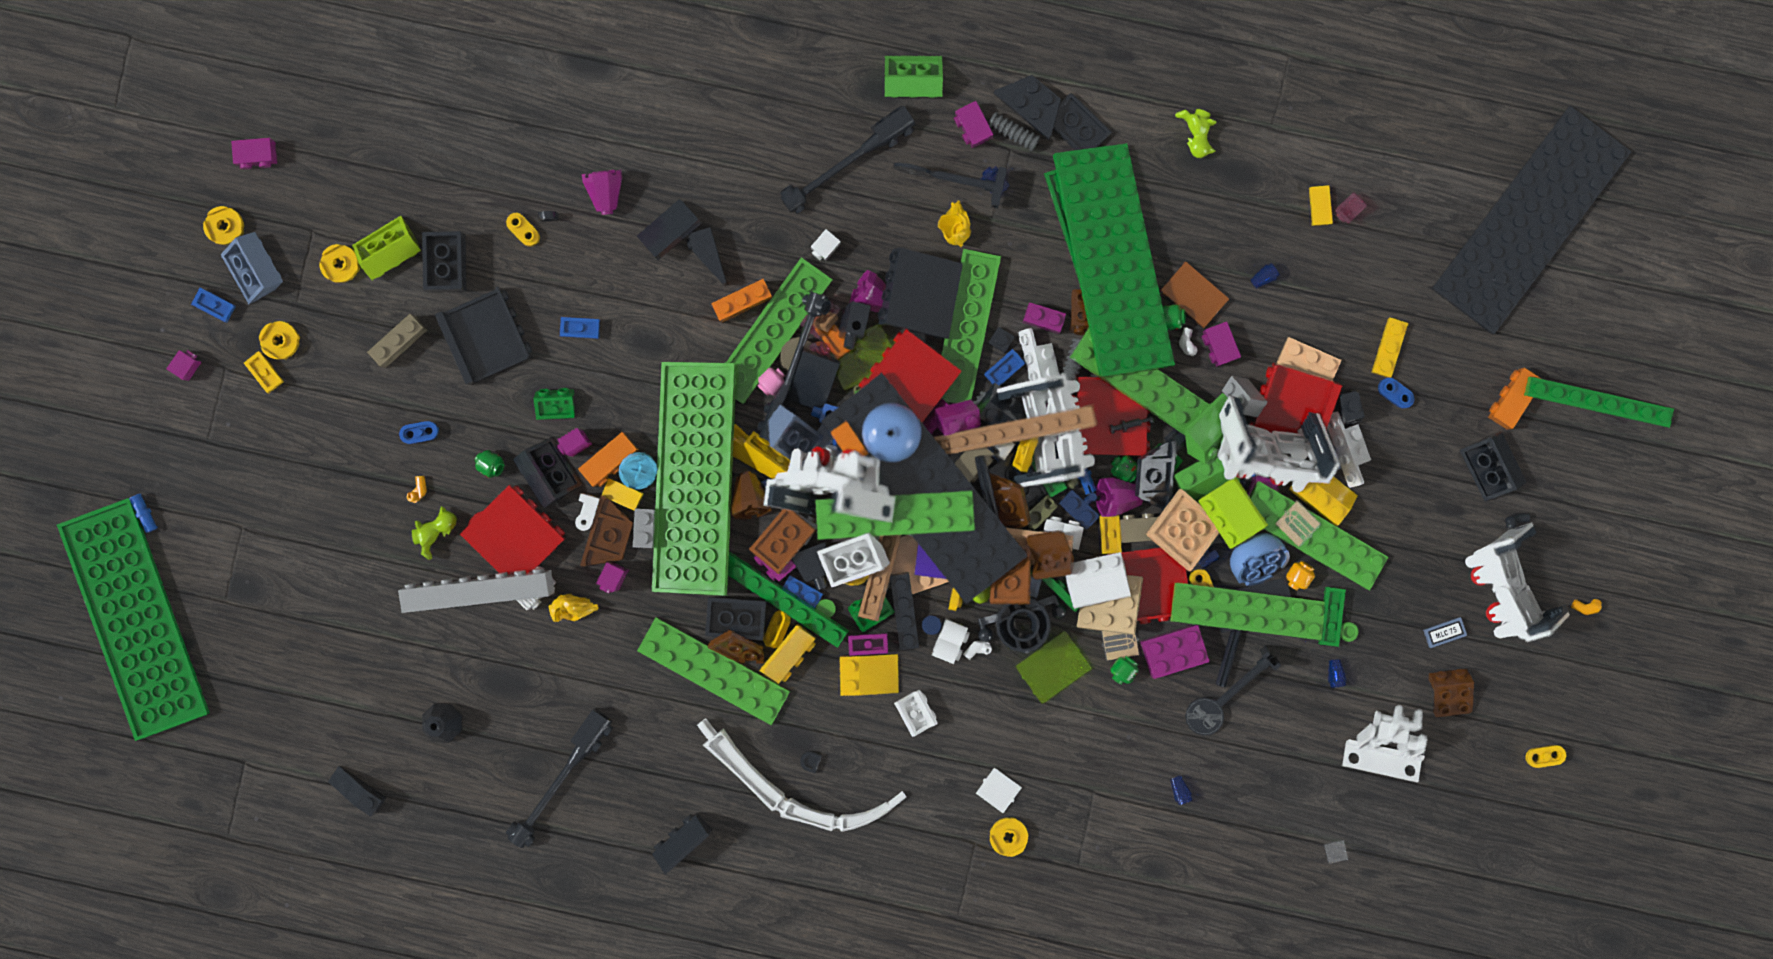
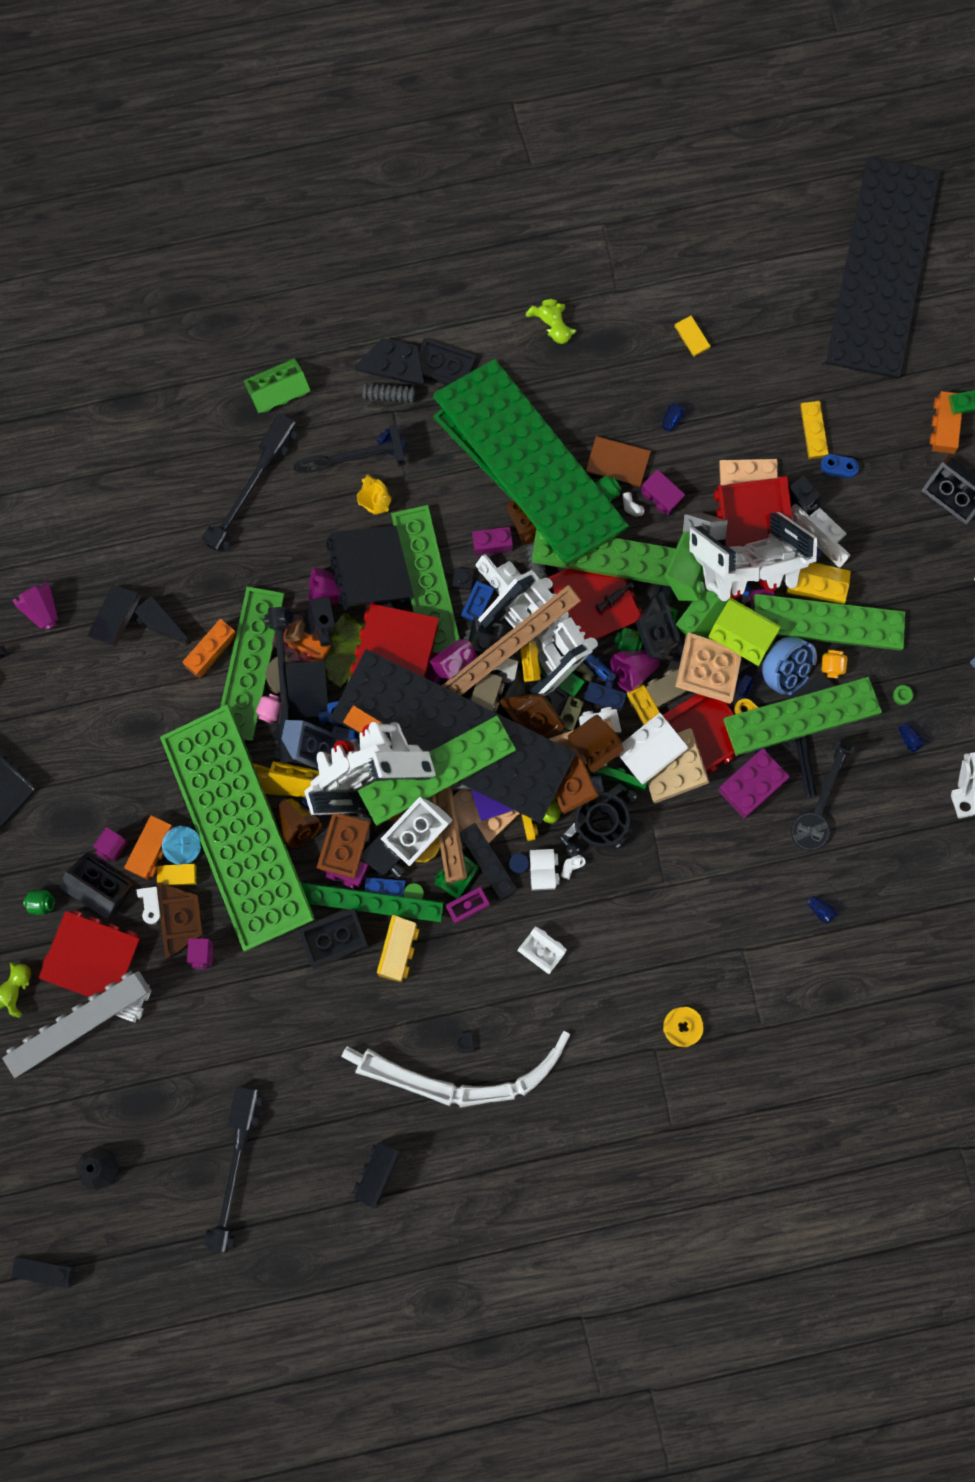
camera: 25 degrees left, 10 degrees down
green bracket [533,388,575,420] -> none
yellow hair [548,594,599,622] -> none
blue plate [560,317,600,339] -> none
light grey brick [633,509,655,548] -> none
bright green plate [637,617,790,725] -> none
reddish brown tile [708,630,765,664] -> none
yellow plate [764,610,791,648] -> none
white brick [811,230,841,261] -> none
yellow slope [840,654,899,696] -> none
medium blue cylinder [862,403,921,462] -> none
magenta brick [953,101,993,148] -> none
black axle [975,455,1000,520] -> none
white piece [976,768,1022,813] -> none
clear neon green piece [1015,631,1092,704] -> none
piece [1101,631,1139,661] -> none
green head [1110,655,1139,685] -> none
clear piece [1276,501,1321,547] -> none
green plate [1318,587,1346,647] -> none
clear pink bracket [1335,191,1367,224] -> none

